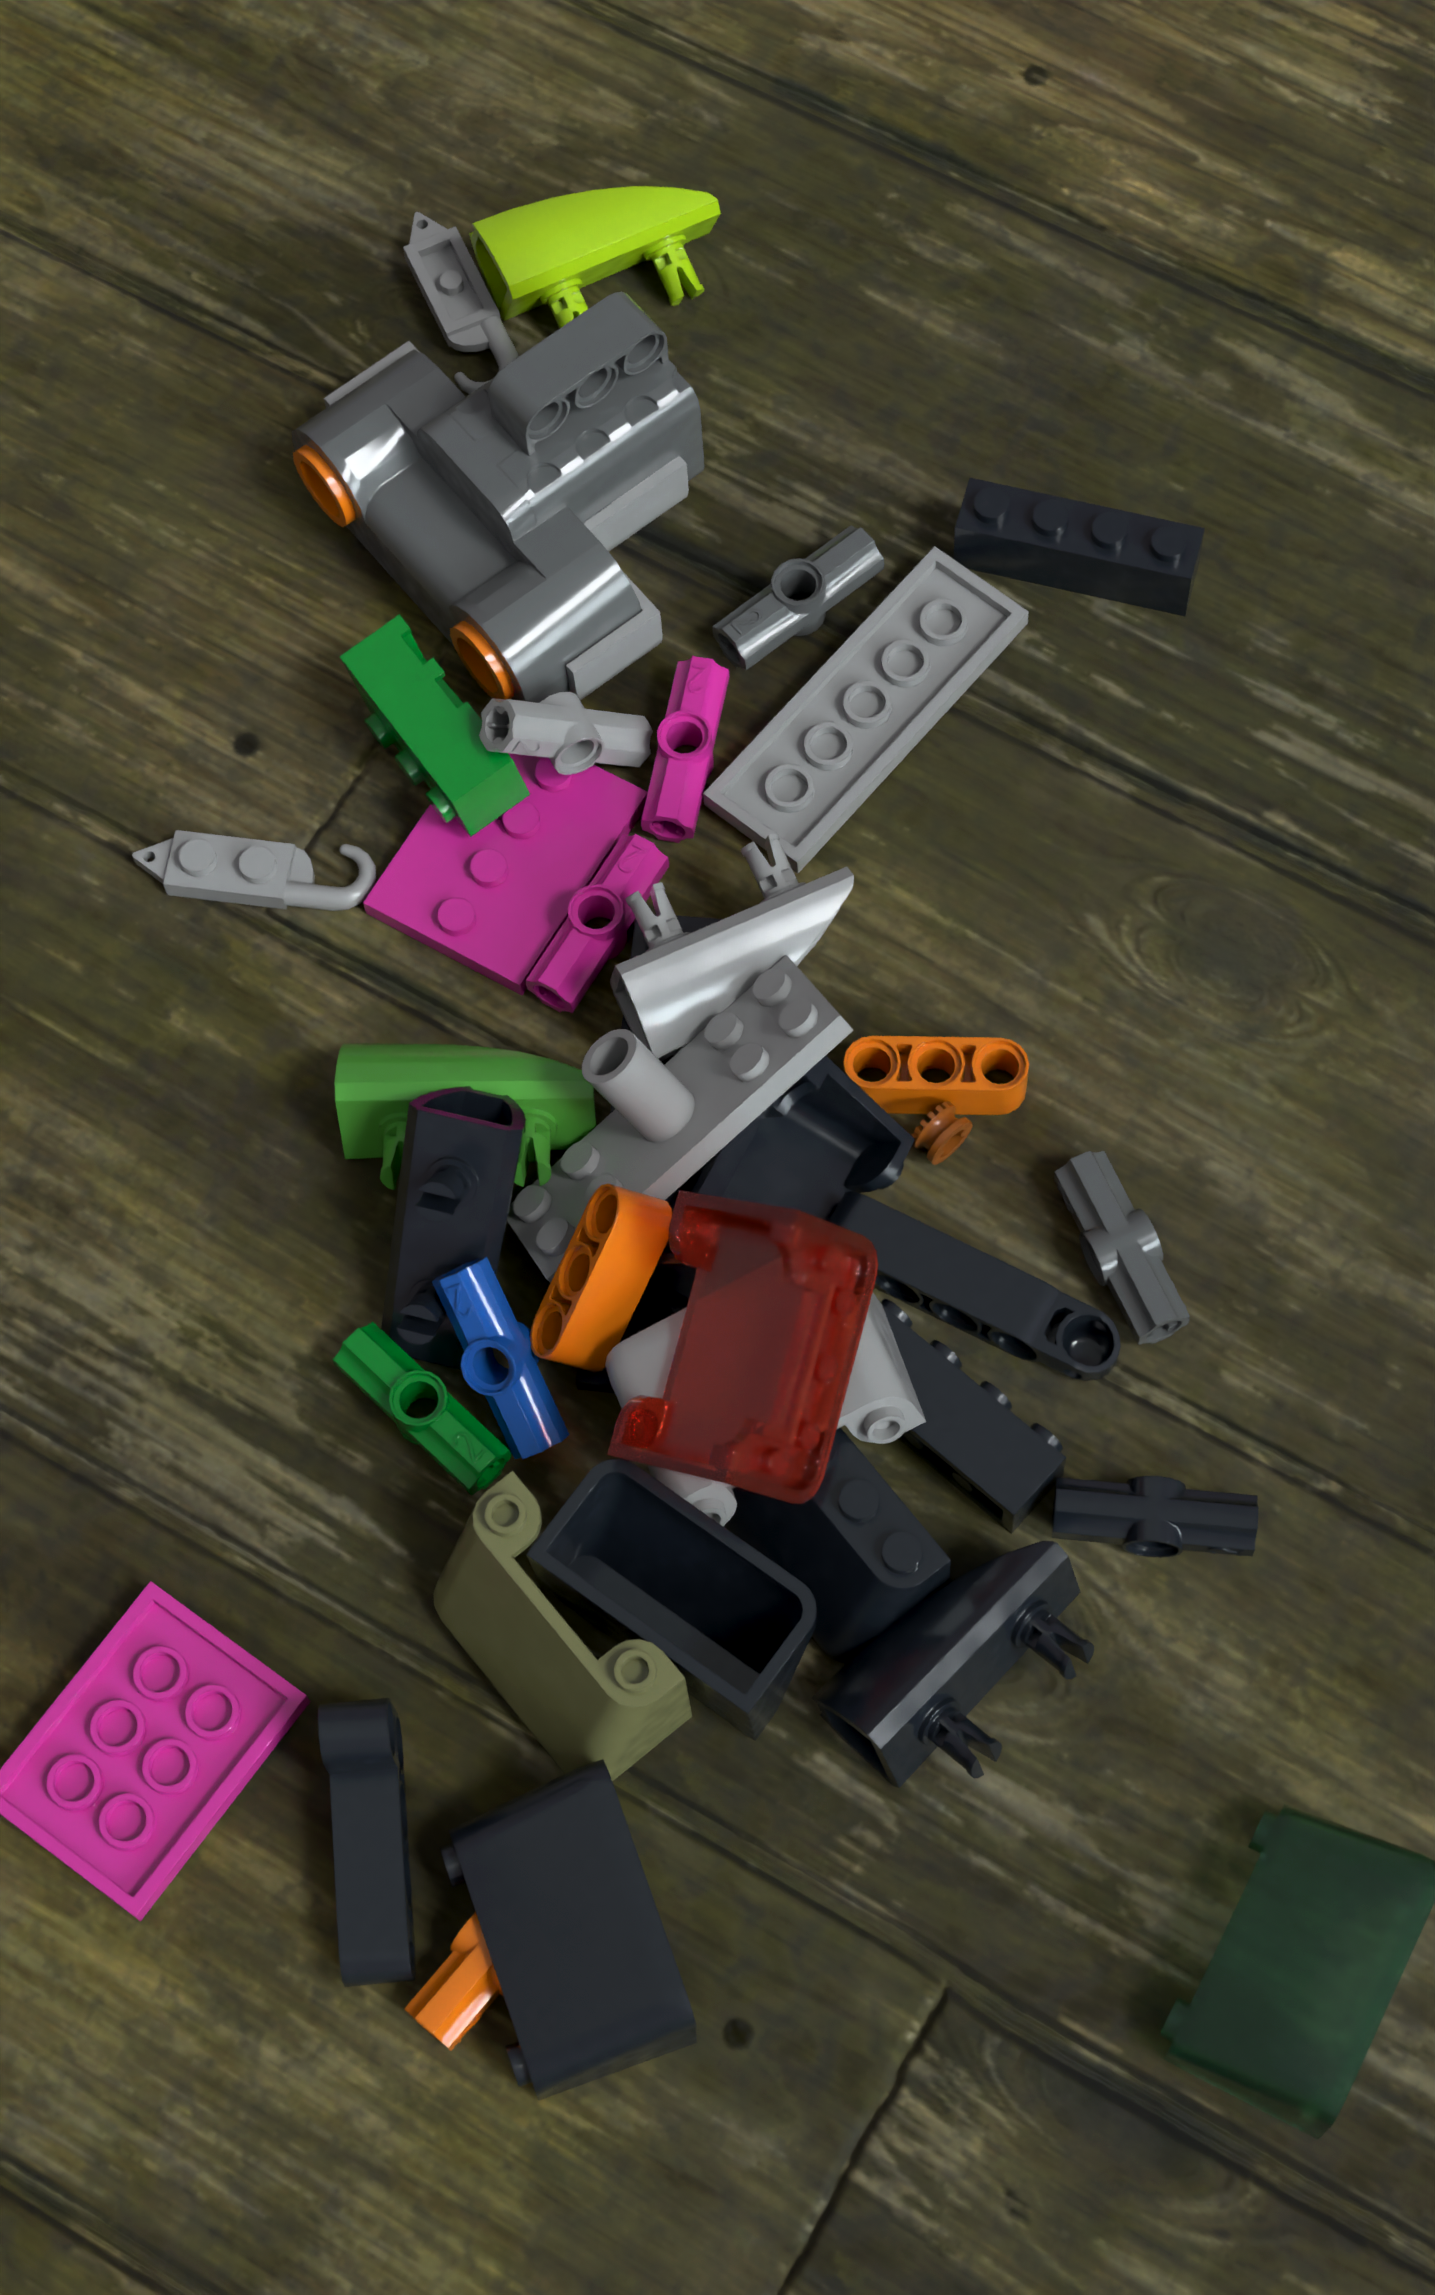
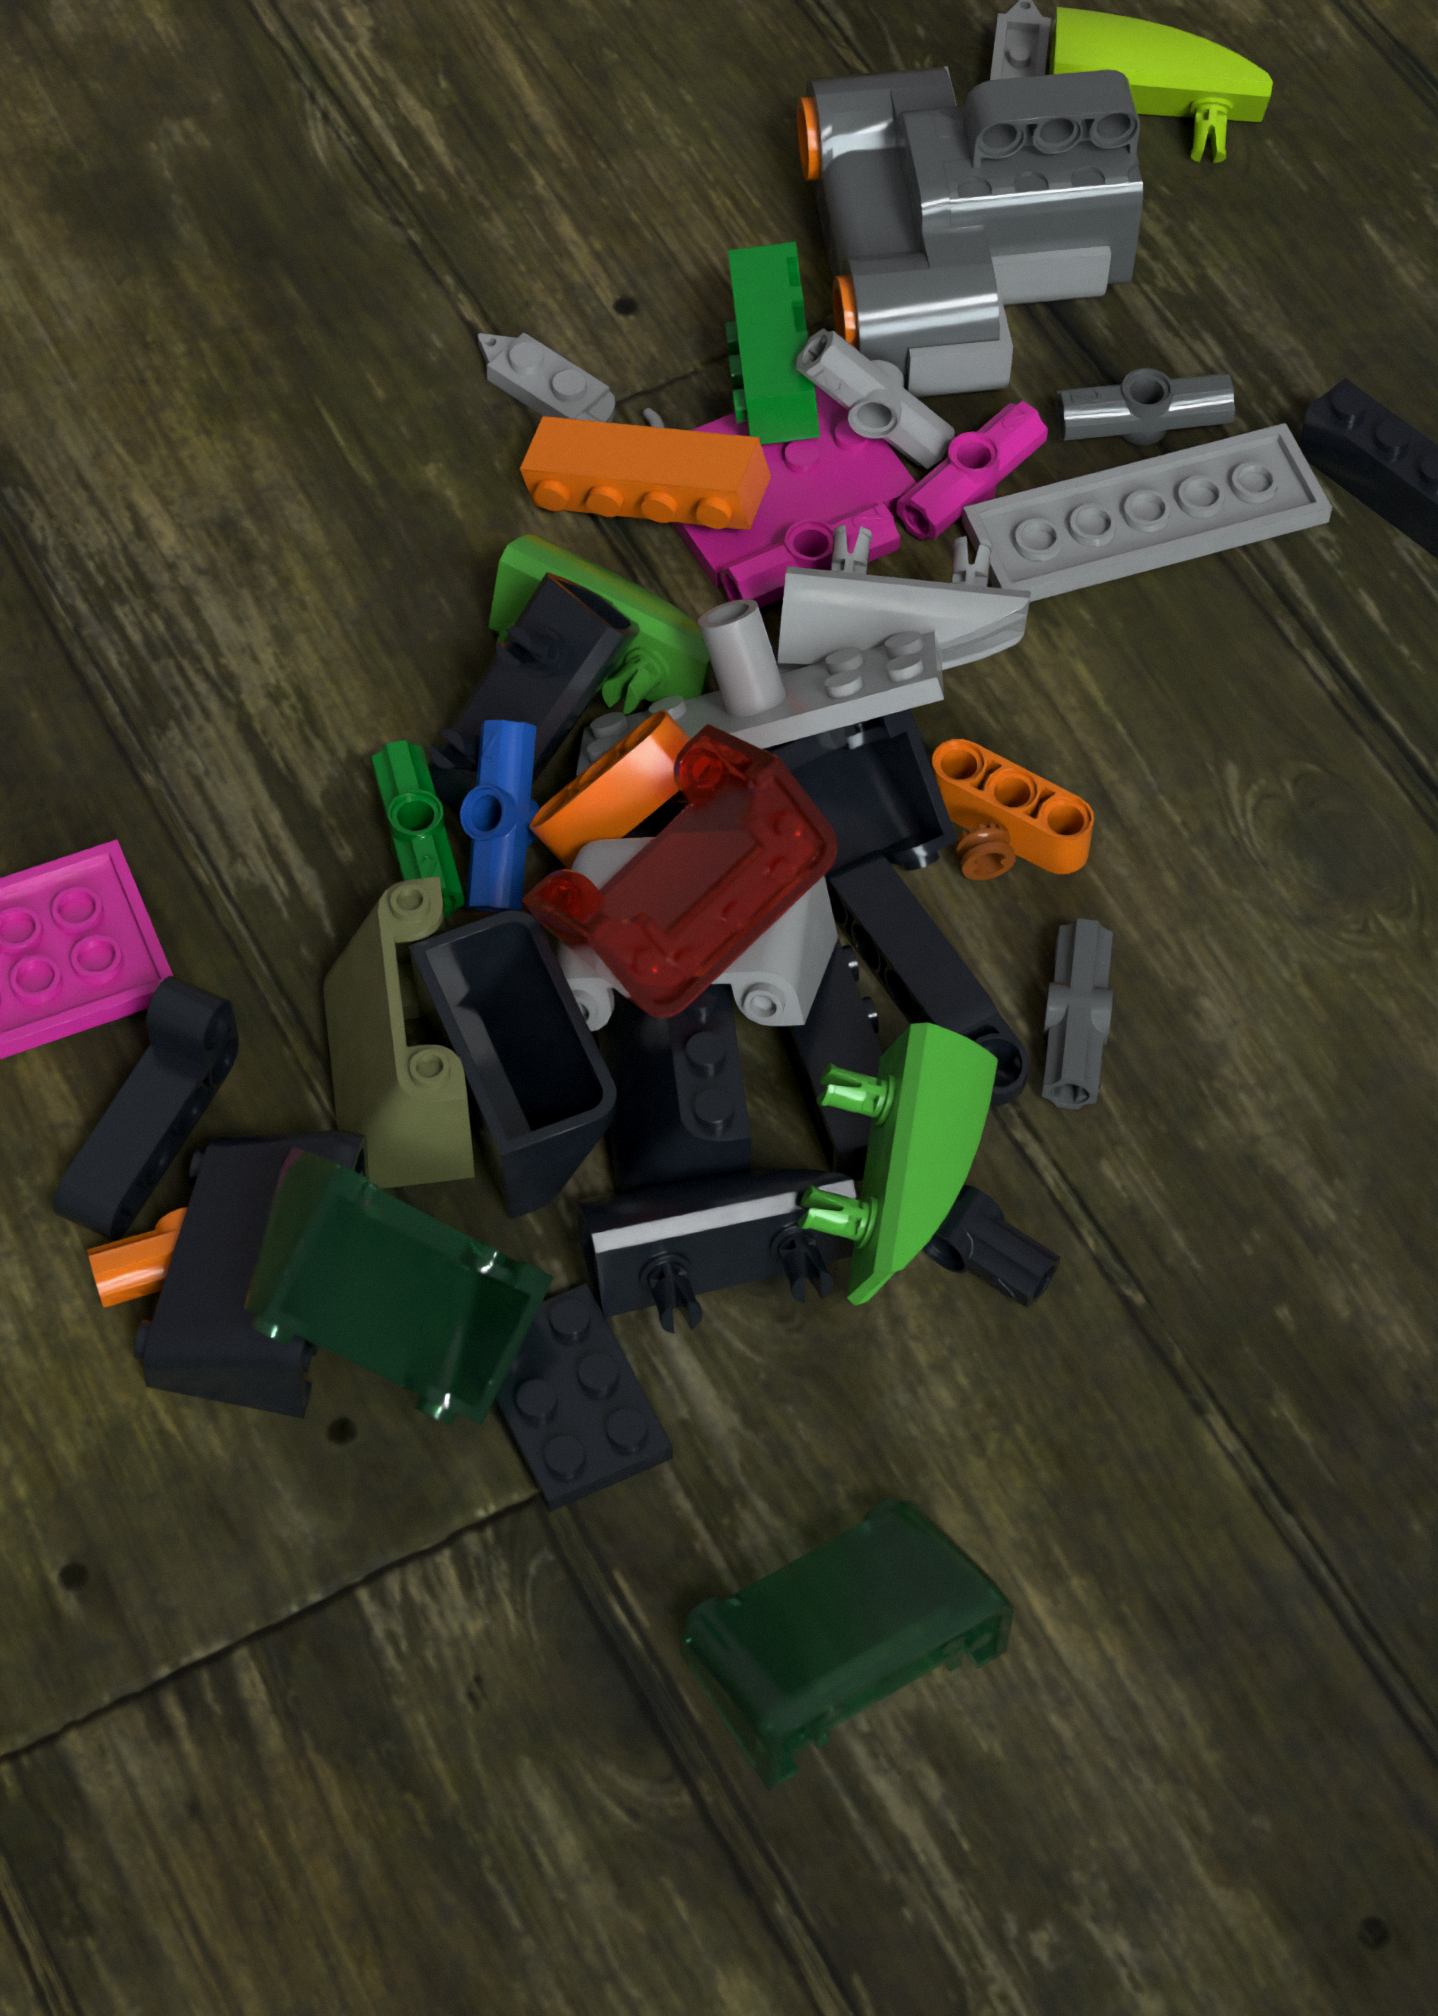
camera: 25 degrees right, 10 degrees down
none -> clear green windscreen [244,1145,554,1426]
none -> black plate [464,1283,673,1513]
none -> orange brick [520,416,771,530]
none -> bright green piece [798,1022,998,1305]

